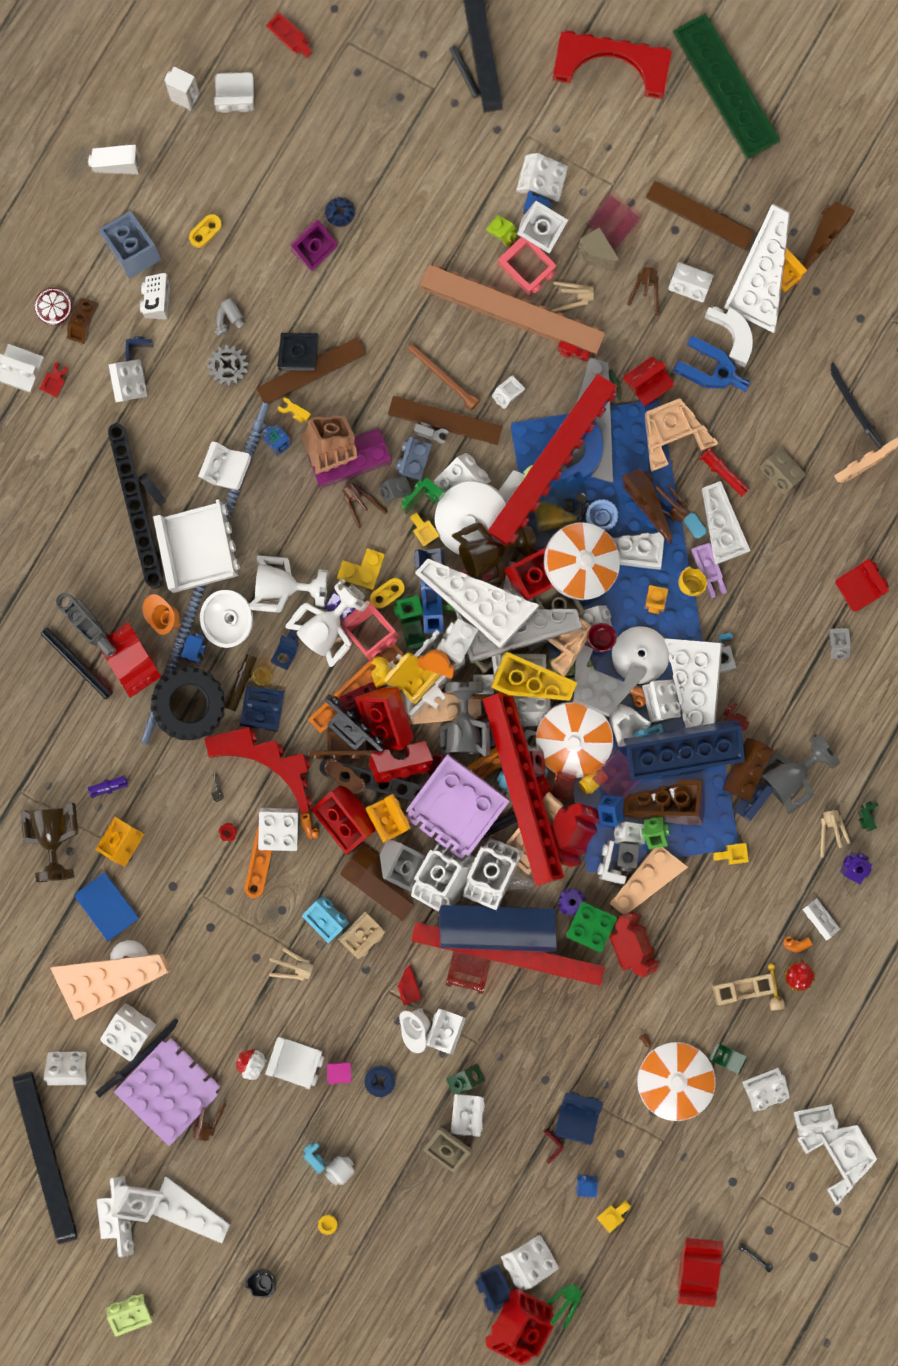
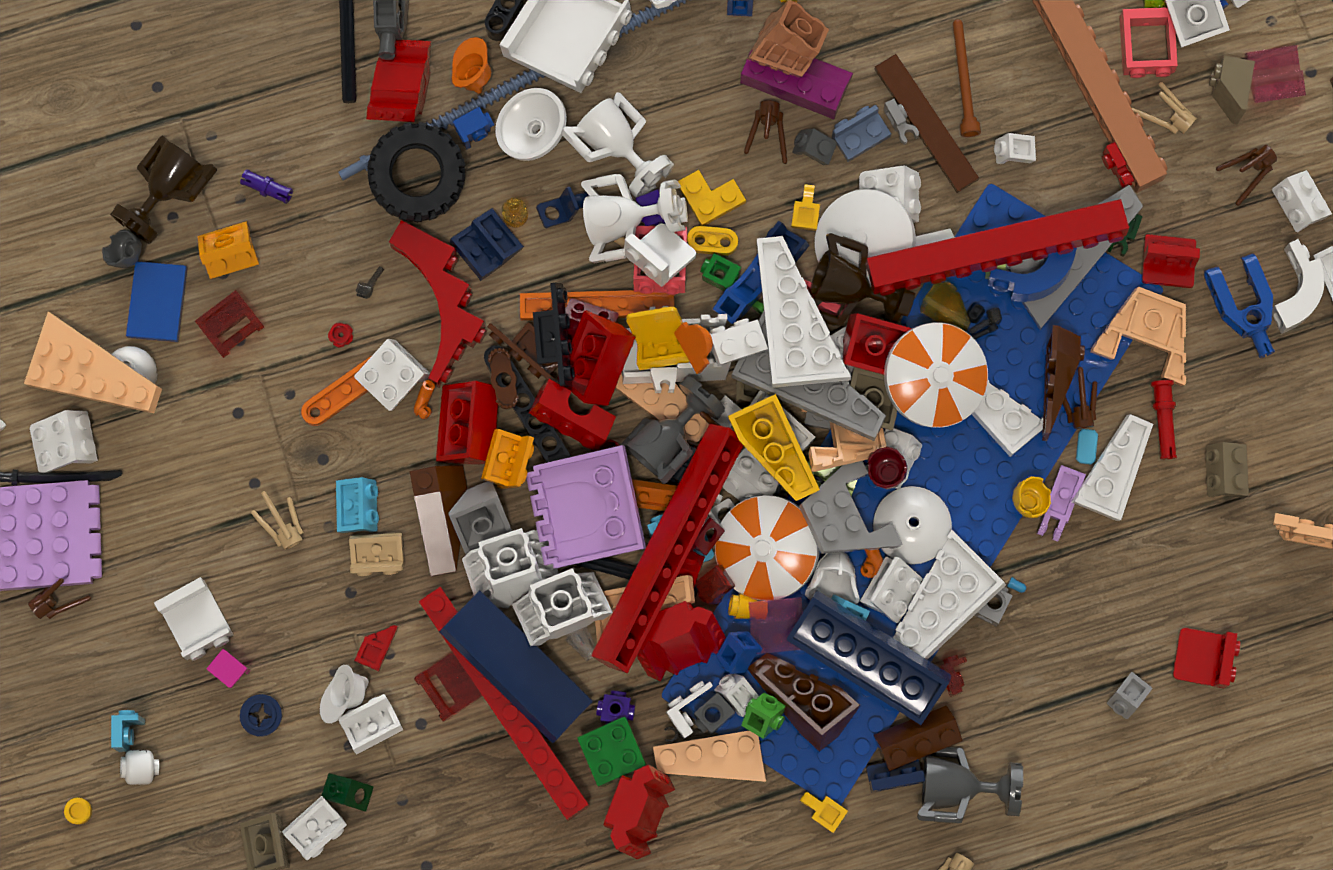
camera: 45 degrees right, 5 degrees down
dark brown pin [225,654,257,712] -> none
white piece [236,1049,267,1080] -> none
yellow hair [371,656,392,688] -> none
green bracket [401,477,444,515] -> none
dark green bracket [401,618,425,650] -> none
light blue hat [586,499,618,531] -> none
light orange bracket [644,585,668,614] -> none
none -> dark grey hair [102,230,142,268]
none -> clear red plate [195,290,264,358]
none -> white bracket [625,223,696,287]

